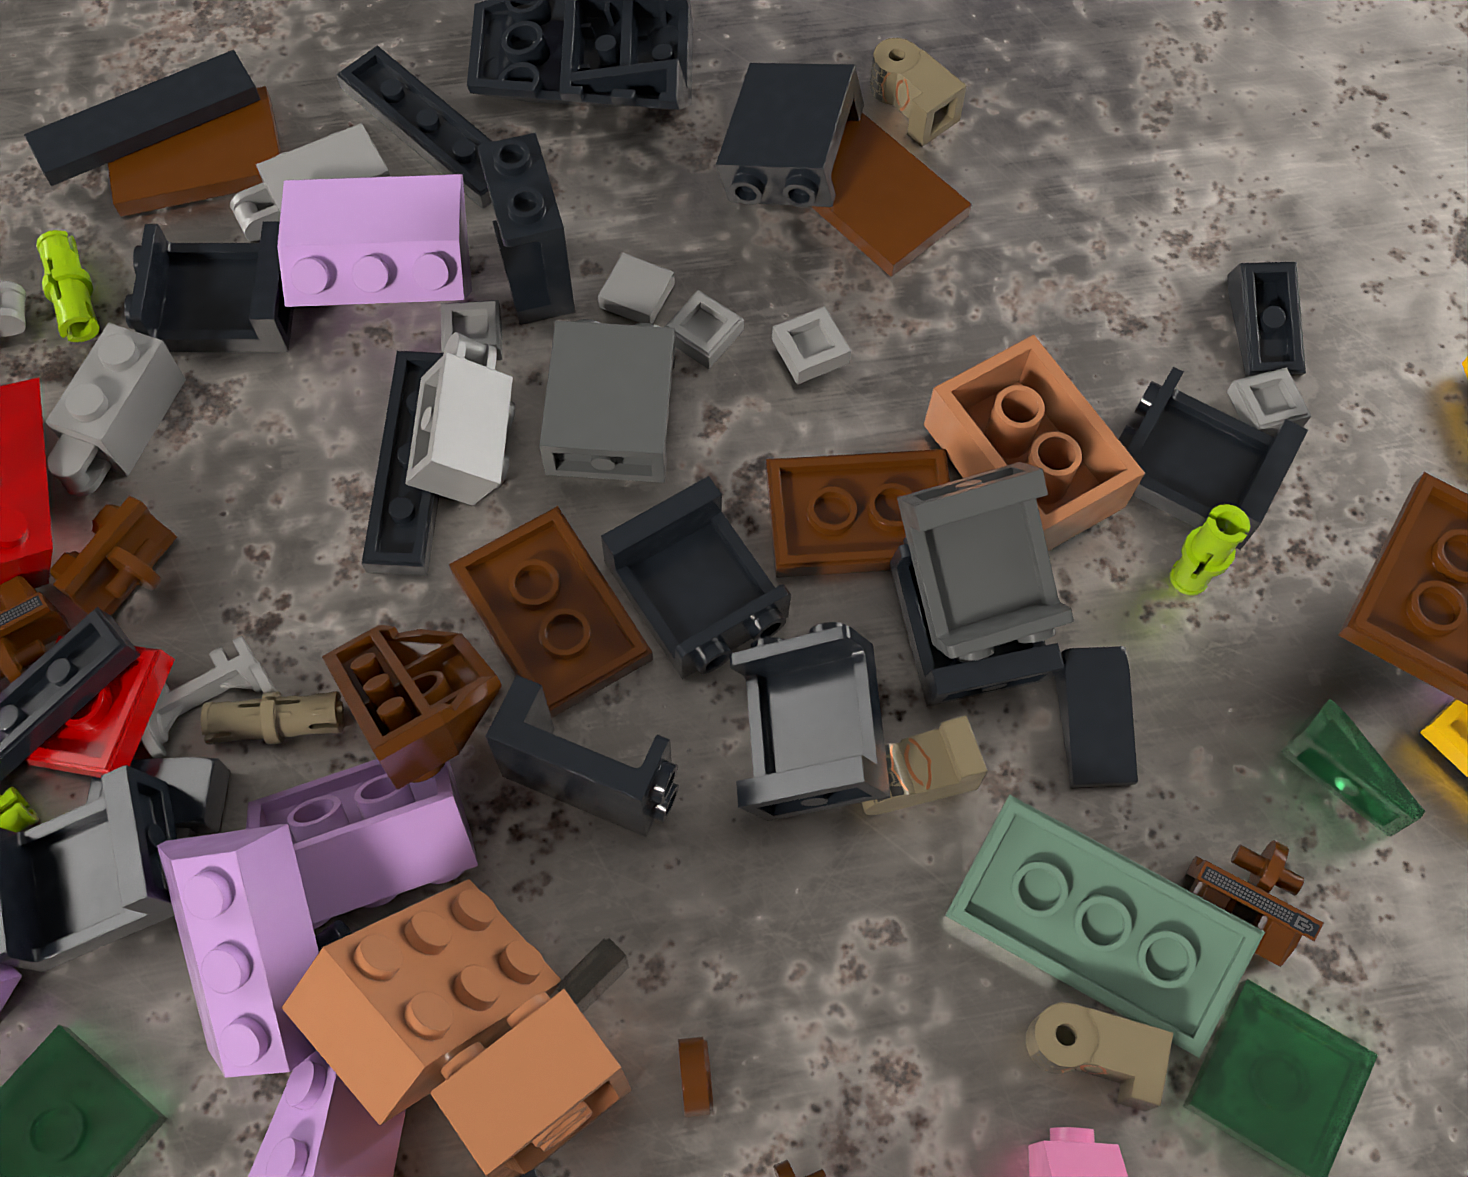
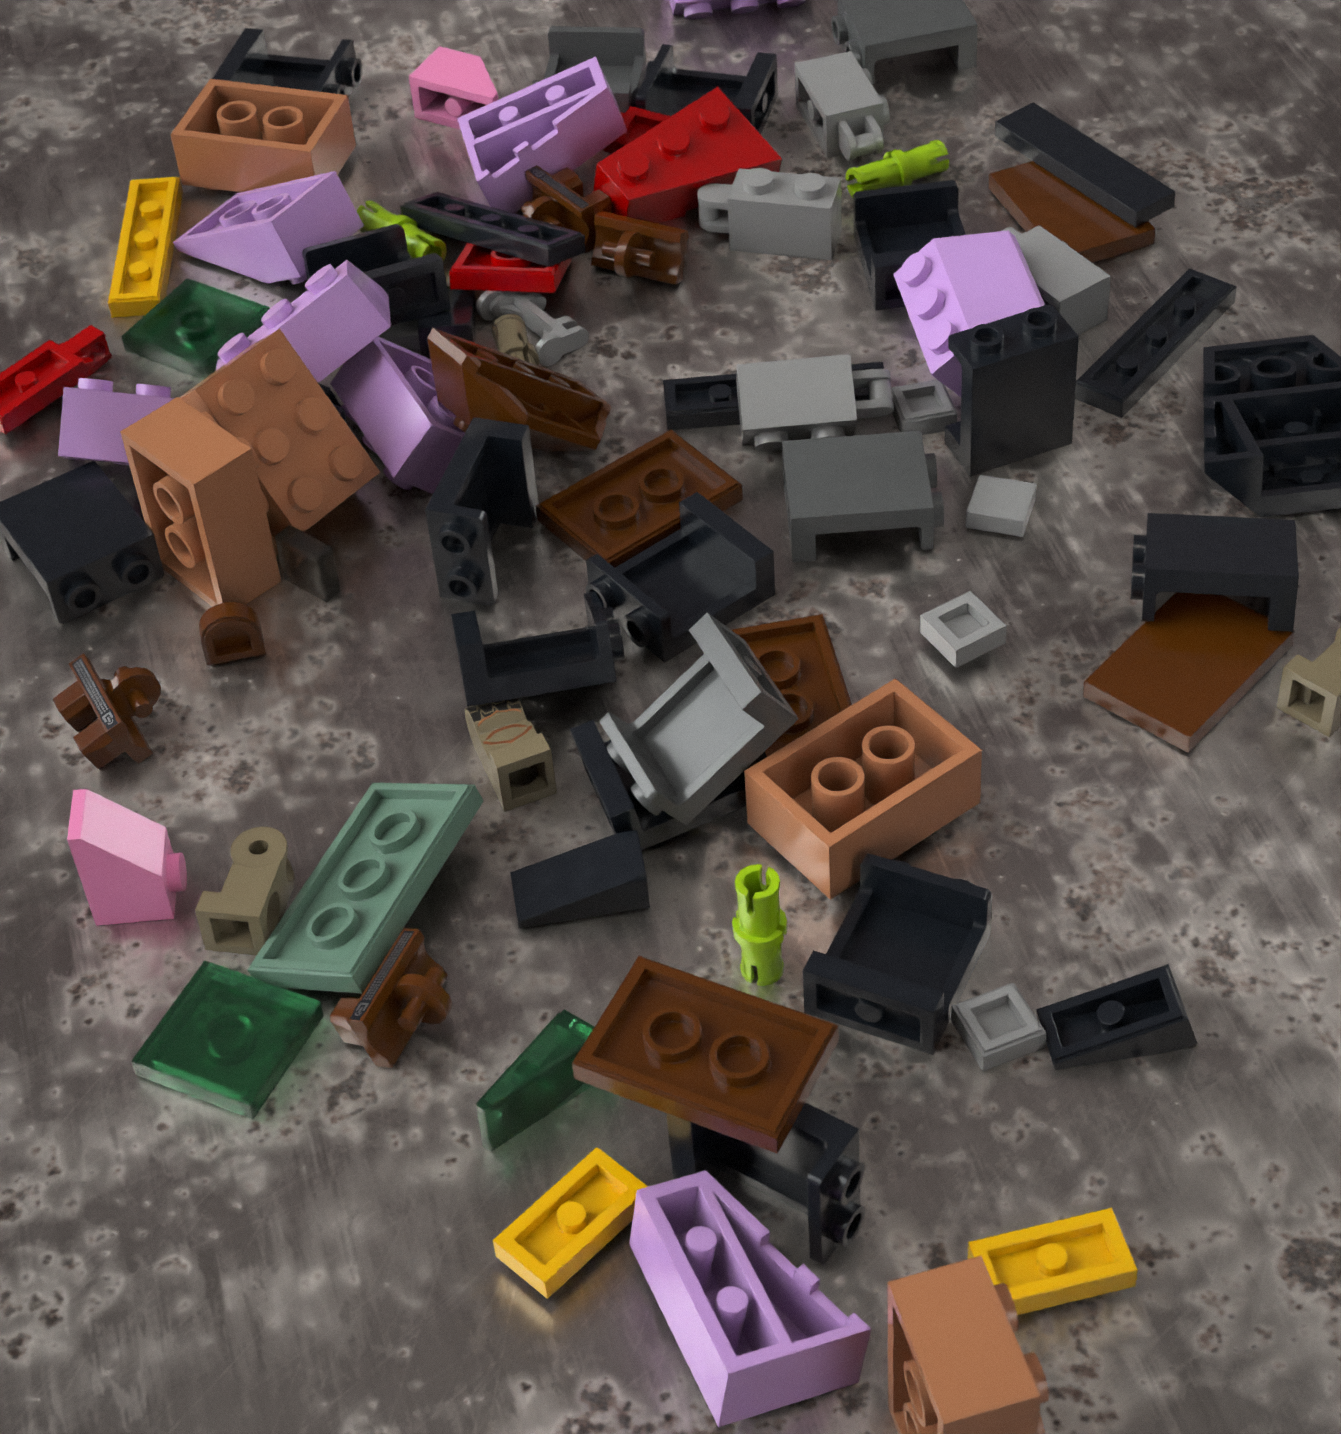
camera: 90 degrees right, 20 degrees down
light grey tile [664,290,744,369] -> none

